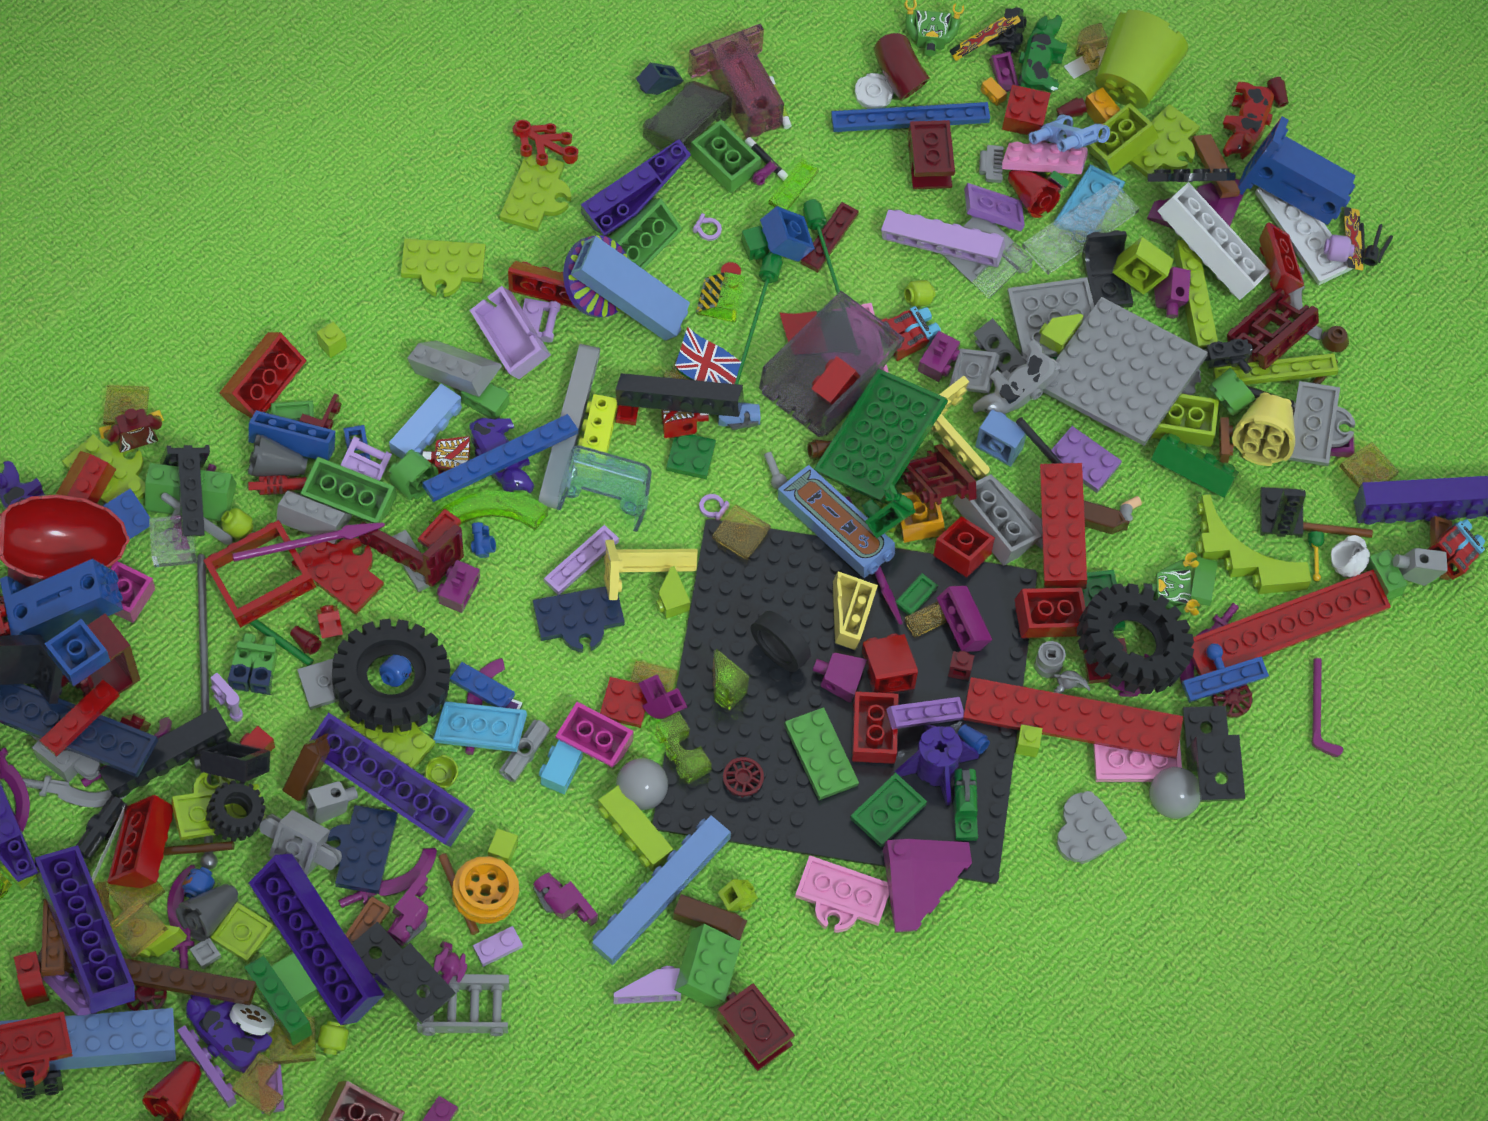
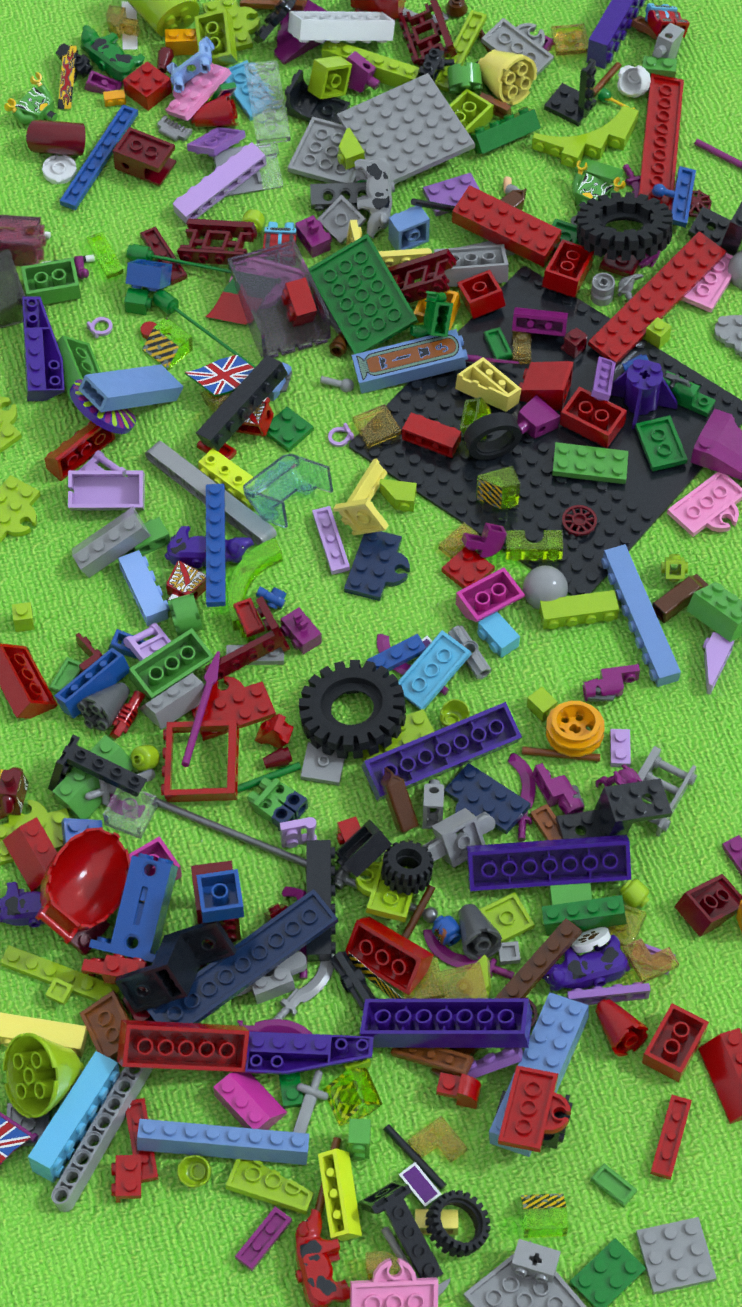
camera: 55 degrees left, 5 degrees down
red plate [40,680,120,757] -> none
blue head [379,655,412,687] -> none
none -> dark red fence [177,218,258,266]
none -> red brick [402,413,461,458]
none -> clear neon green brick [460,397,491,440]

